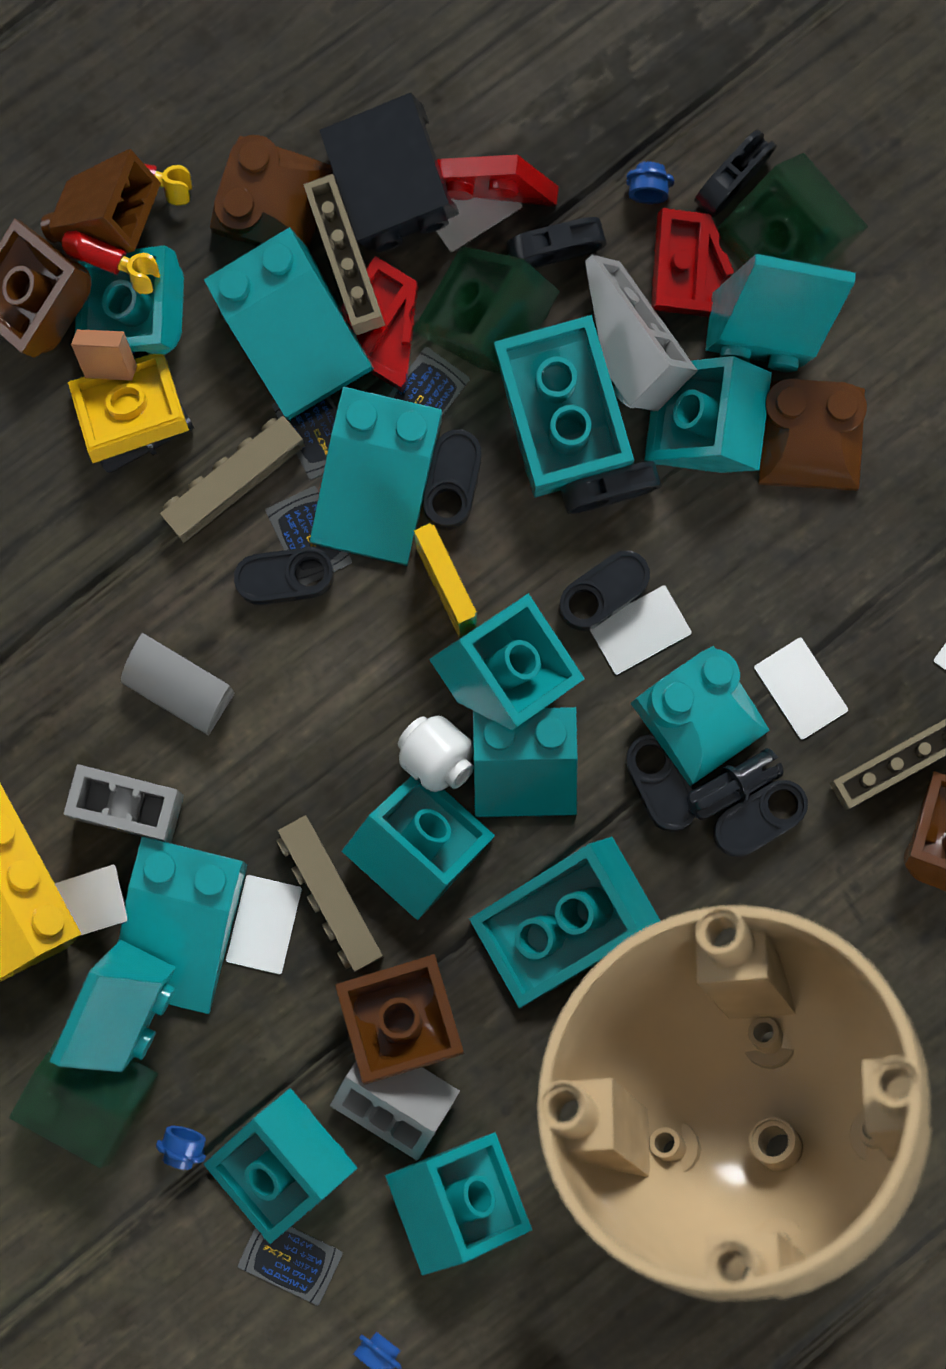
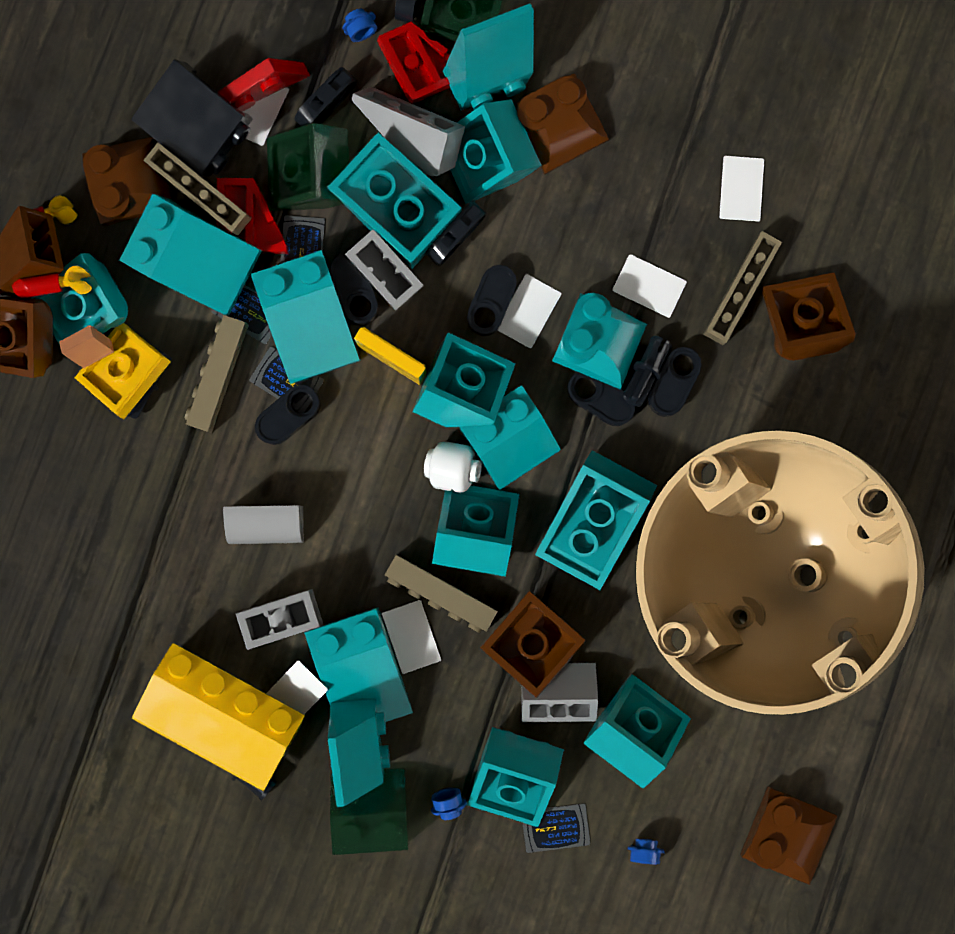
camera: 40 degrees left, 5 degrees up
none -> light grey brick [345,229,423,311]

